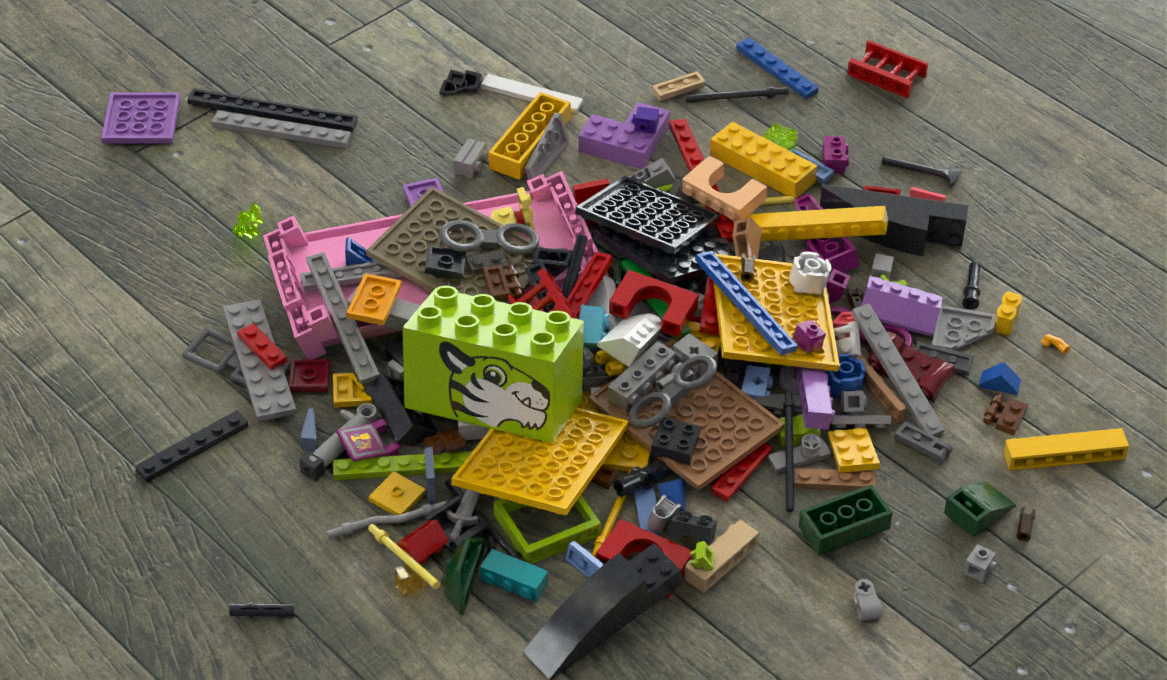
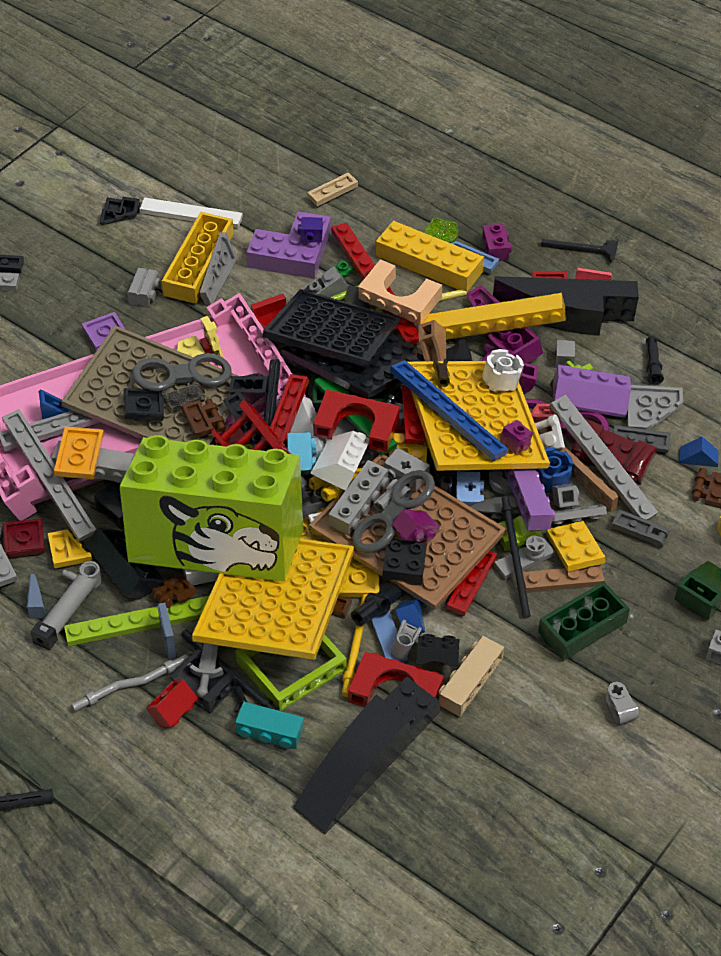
camera: 10 degrees left, 5 degrees up
magenta flag [336,419,401,462] -> none
light yellow bar [368,524,440,589] -> none
yellow plate [369,471,426,515] -> none
light grey tile [388,360,404,380] -> none
clear yellow brick [394,565,426,596] -> none
dark green wedge [441,537,485,615] -> none
medium blue tile [565,541,604,578] -> none
black bar [685,87,789,102] -> none
lime tile [690,541,714,571] -> none
blue plate [736,37,819,99] -> none
dark brown bar [846,288,862,311] -> none
red fence [847,40,928,98] -> none
yellow brick [994,291,1022,336] -> none
none -> green plate [334,260,354,278]
none -> magenta brick [392,509,440,542]

